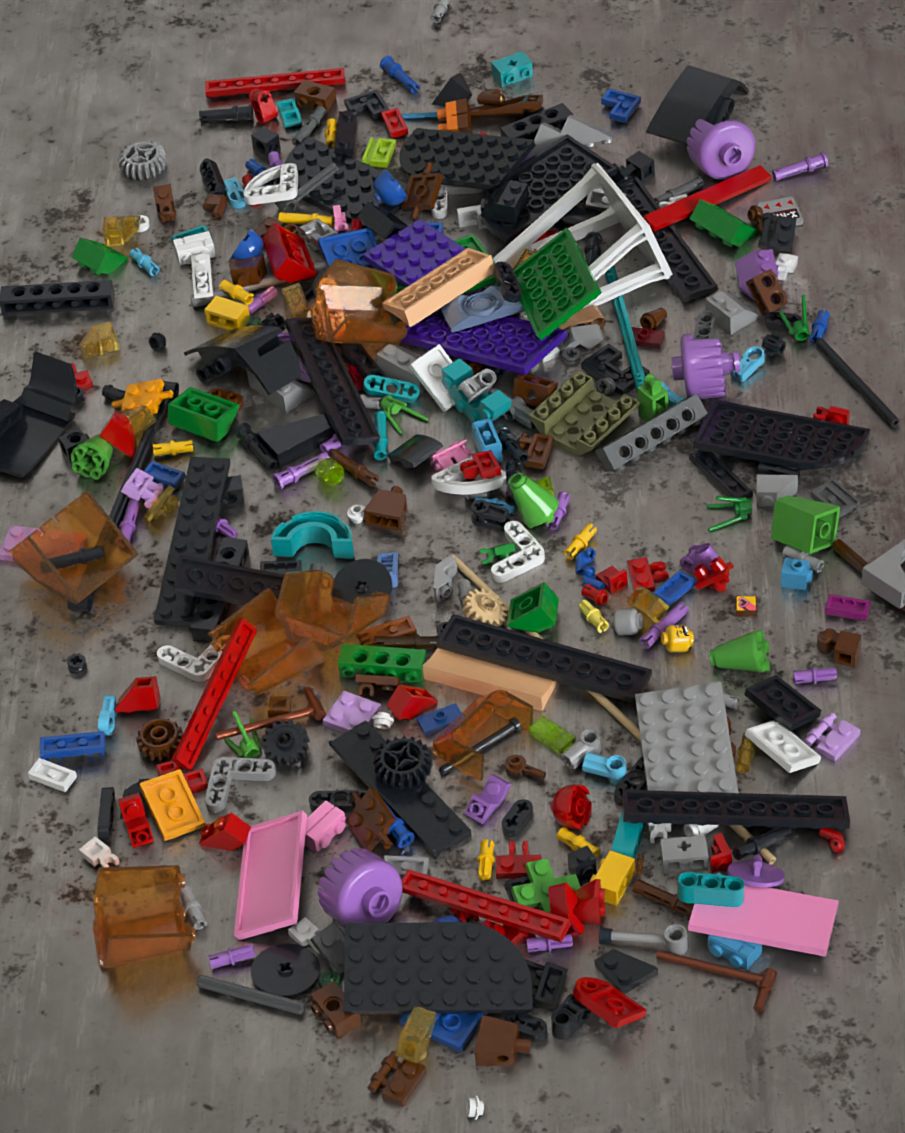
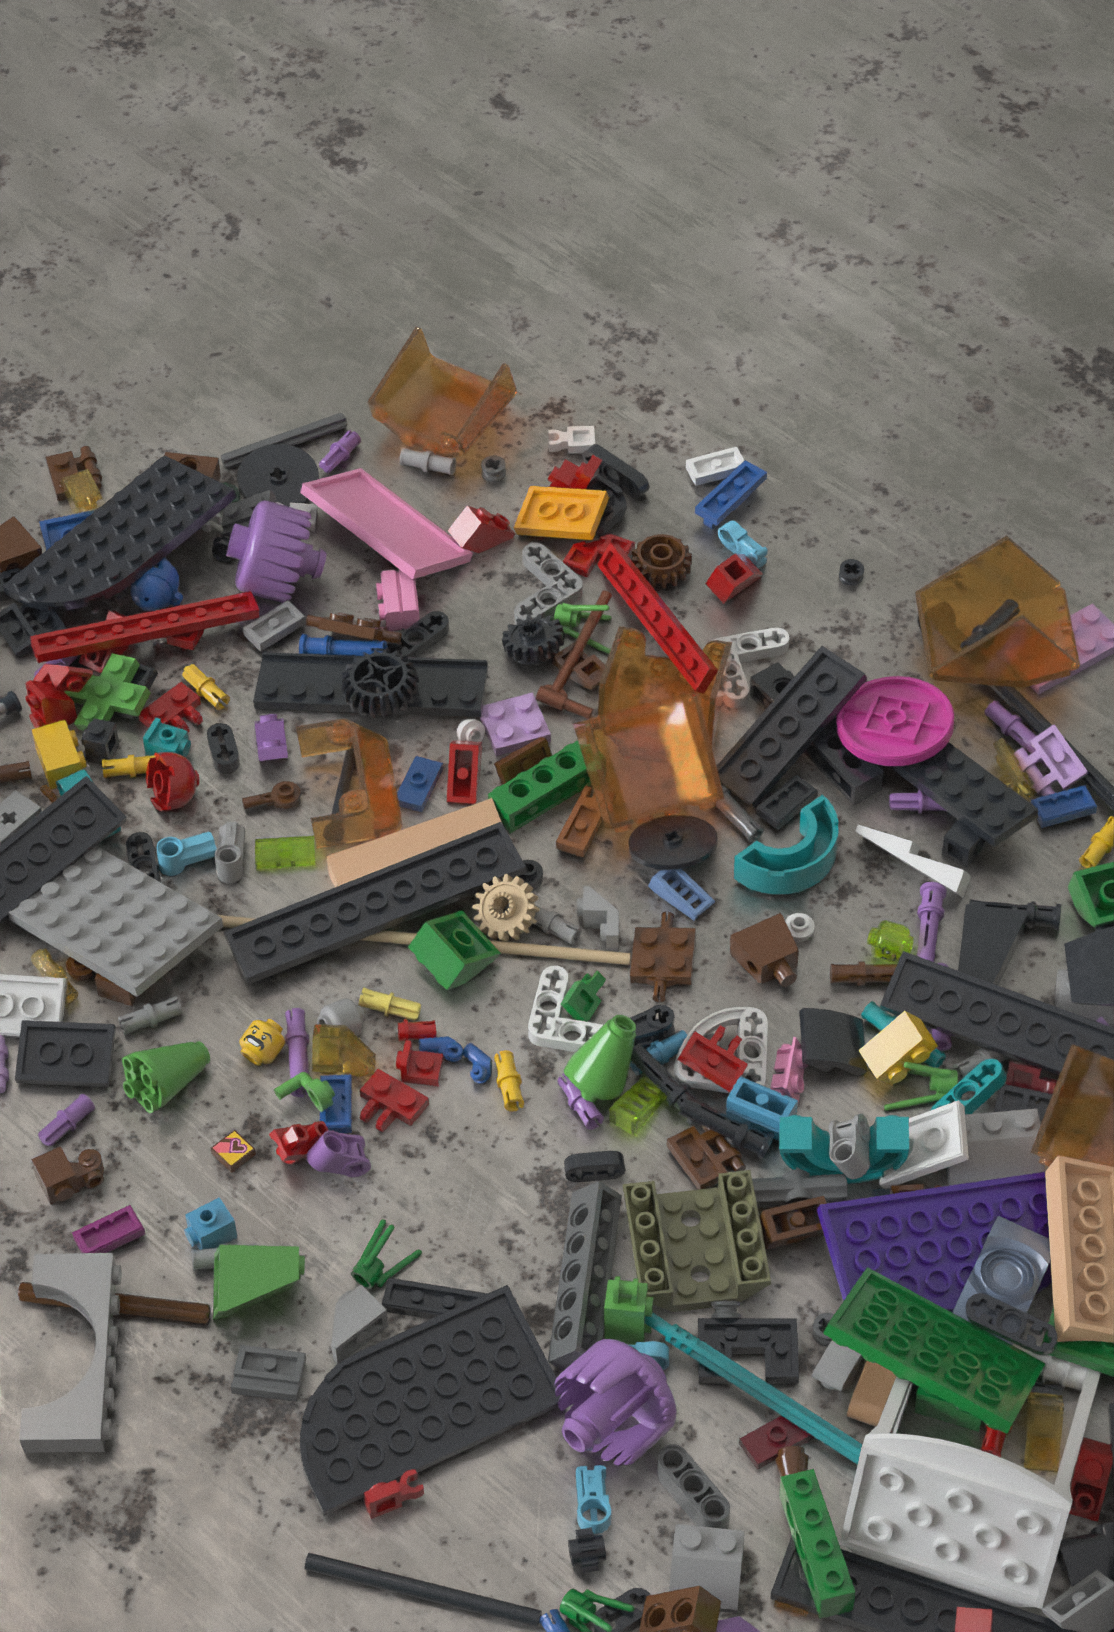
camera: 130 degrees right, 5 degrees up
dark brown pin [374,634,438,649] -> none
none -> teal brick [143,718,191,757]
none -> bright green plate [274,1072,335,1112]
none -> black beam [564,1150,626,1182]
none -> reddish brown plate [630,911,697,1002]
none -> green brick [779,1469,855,1619]
none -> dark pink plate [836,676,954,766]
none -> white slope [856,825,971,898]
none -> brick [859,1011,938,1085]

